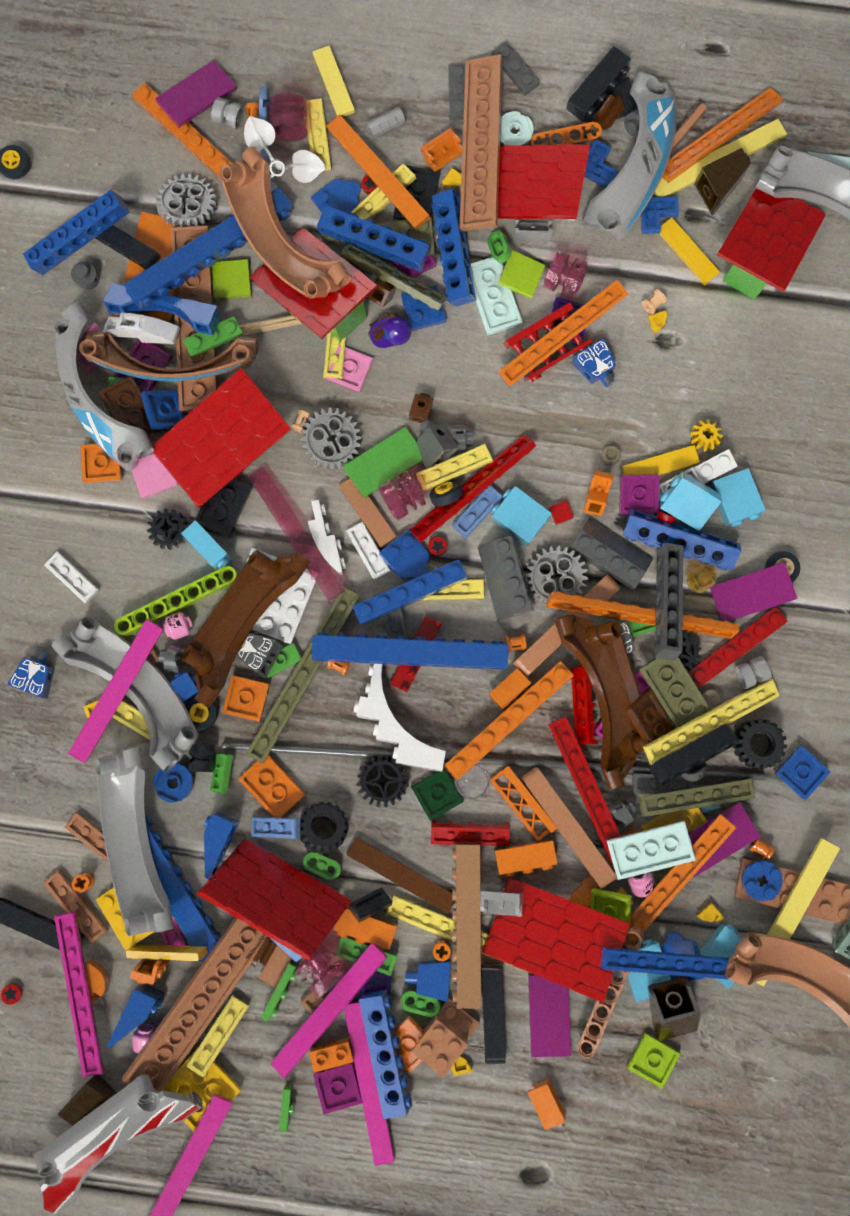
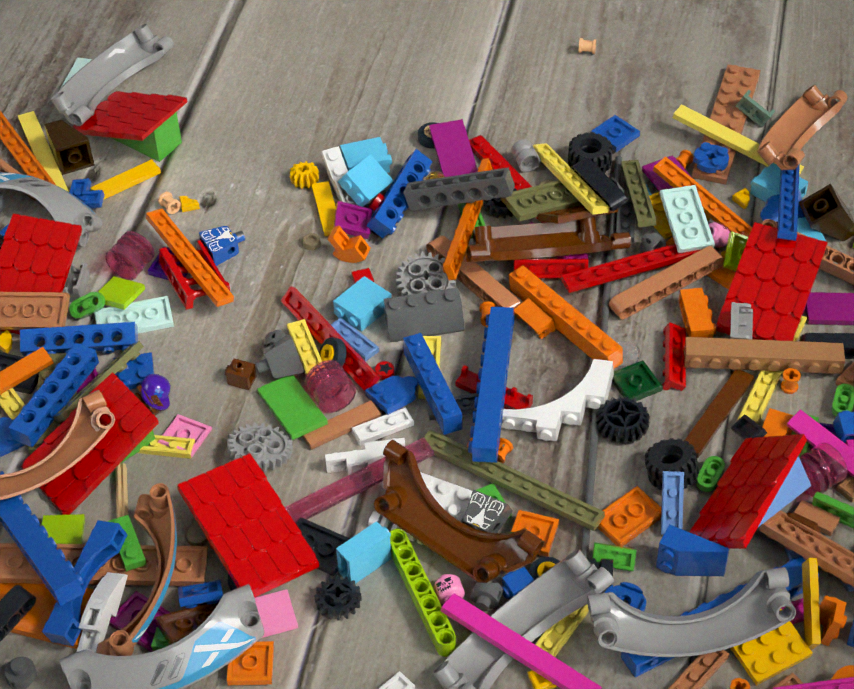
camera: 85 degrees left, 35 degrees down
blue torso [405,959,450,1001] -> none
orange fence [489,766,557,842] -> none
dark grey slope [569,518,653,591] -> none

